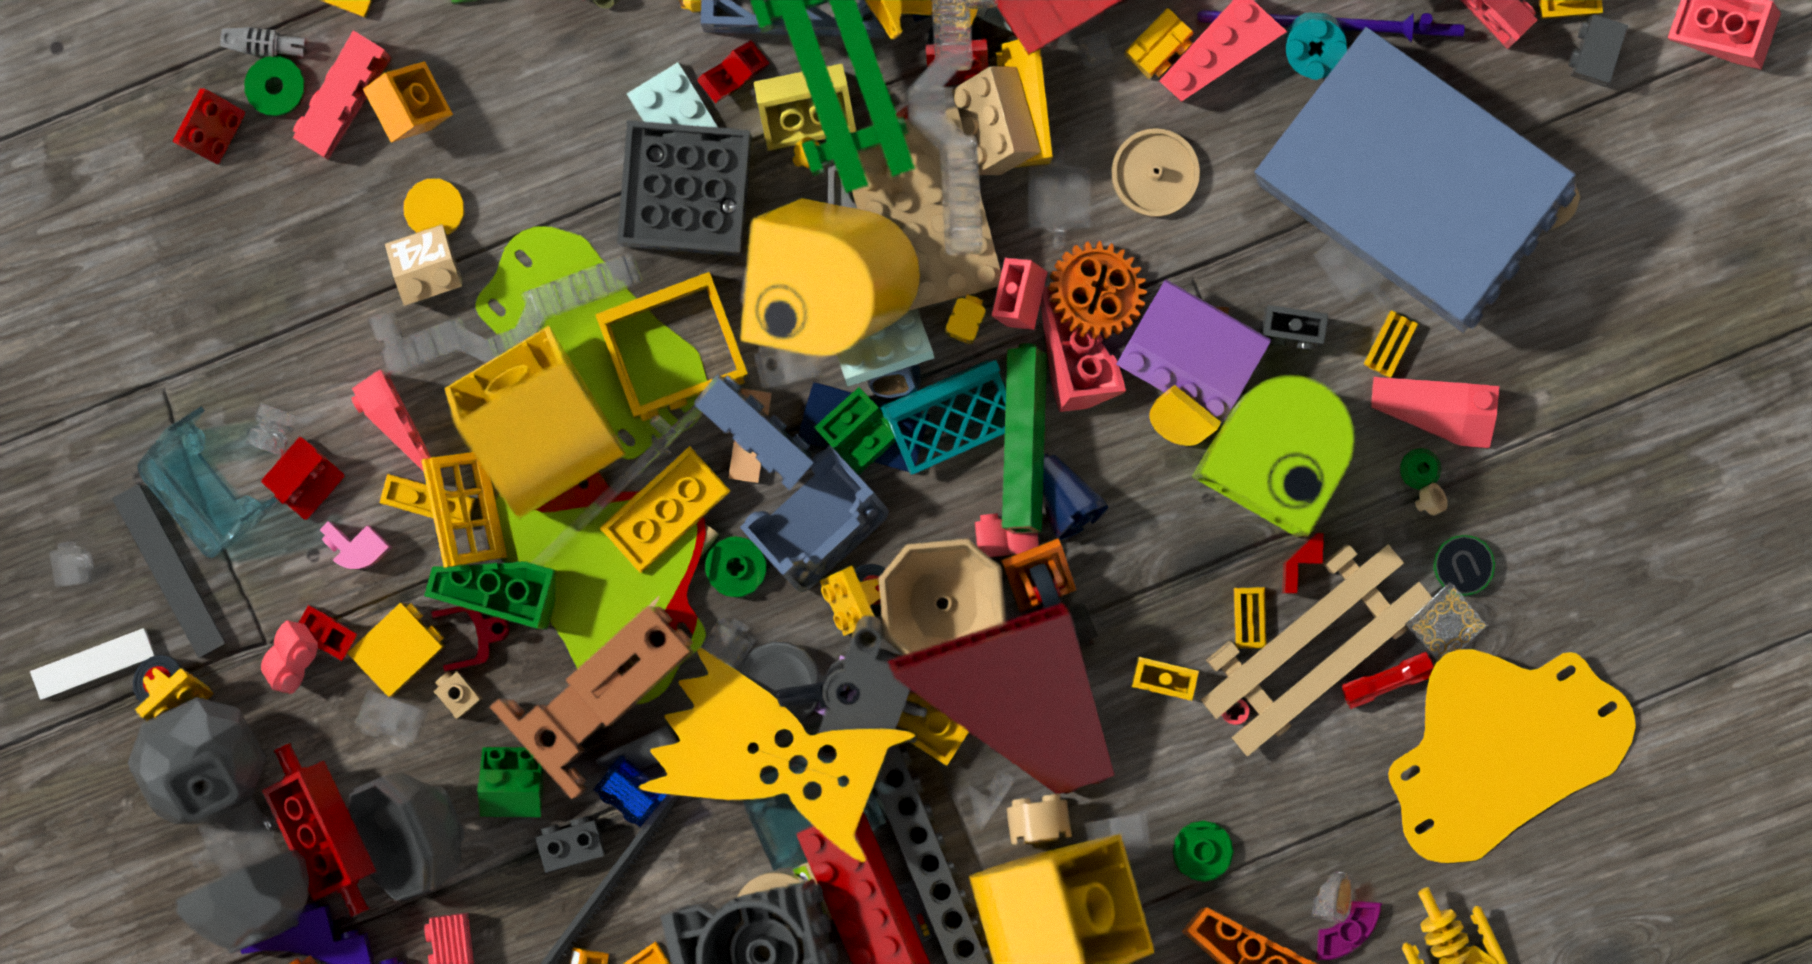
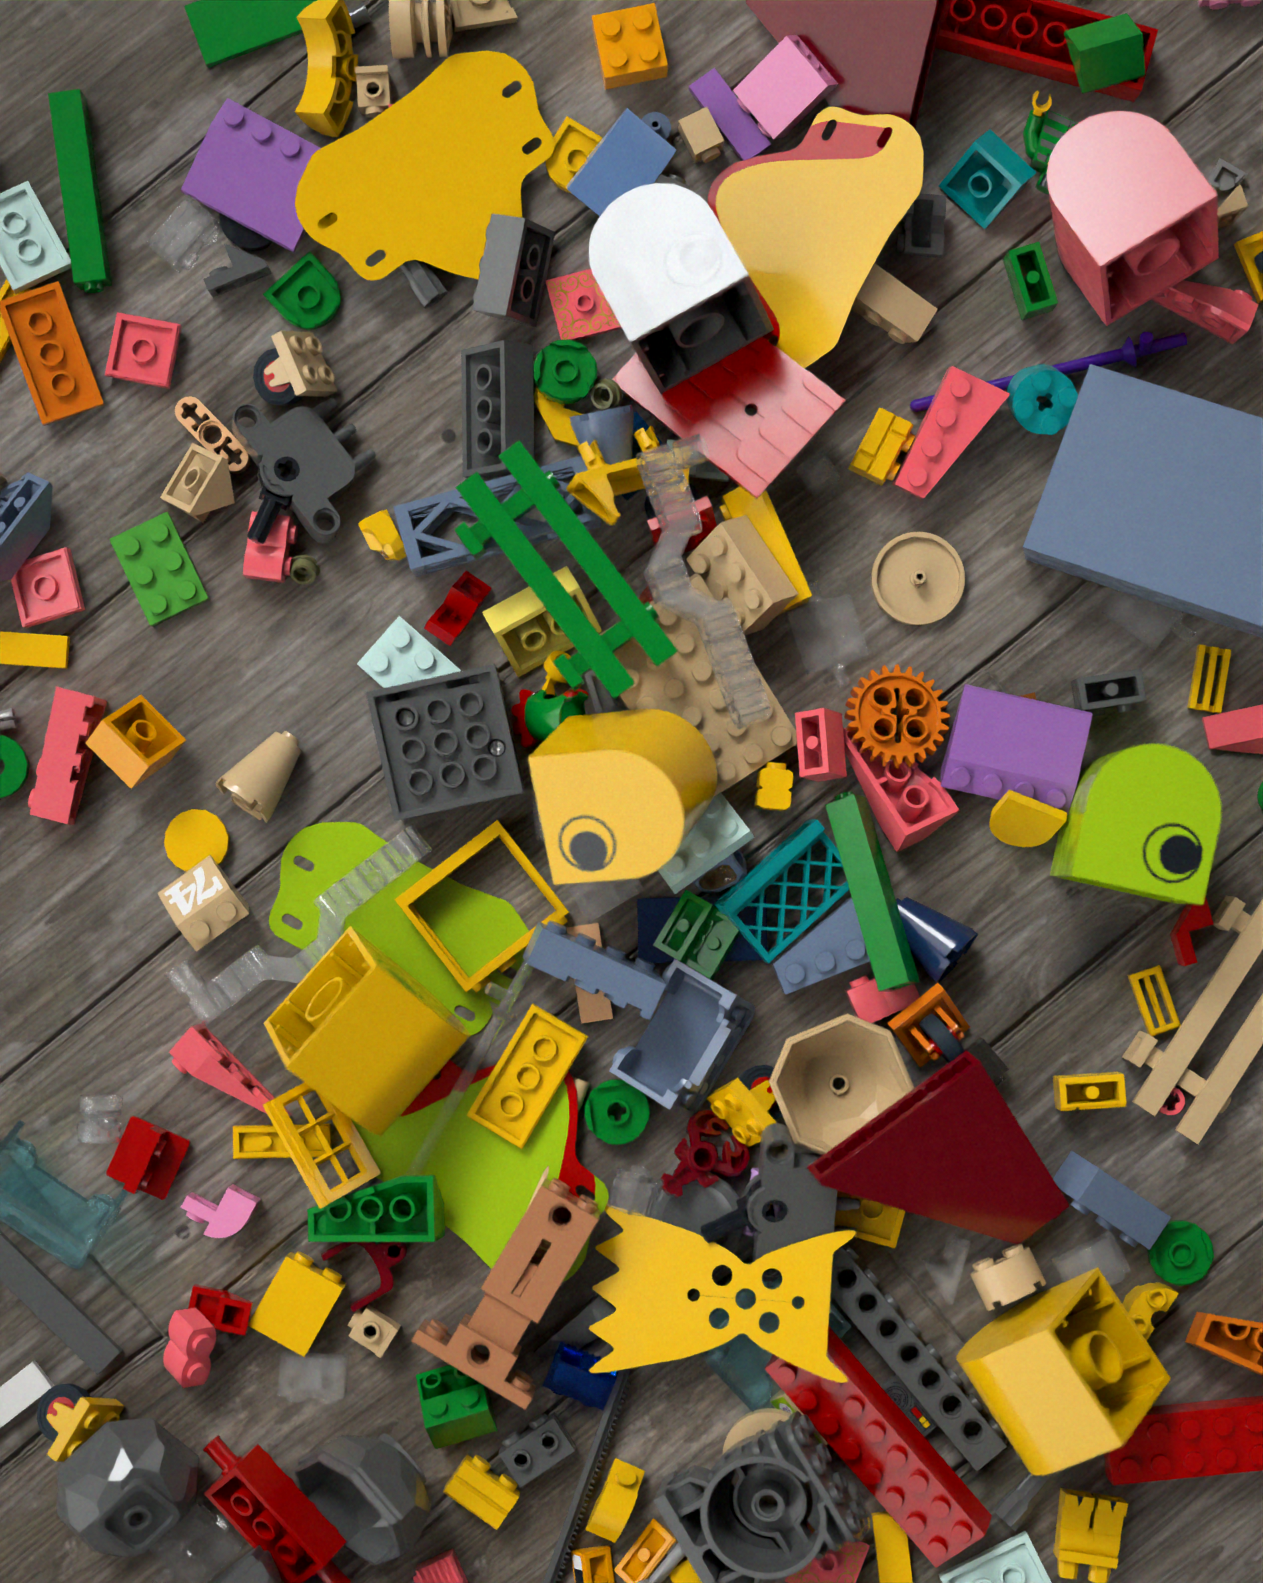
camera: 20 degrees left, 0 degrees up
none -> tan cone [215,731,301,823]
none -> yellow brick [443,1454,520,1530]
none -> green piece [511,678,589,748]
none -> yellow brick [585,1458,645,1543]
none -> dark red animal [660,1110,750,1198]
none -> sand blue wedge [771,898,870,995]
none -> sand blue wedge [1053,1150,1171,1250]
none -> yellow cylinder [1122,1282,1179,1341]

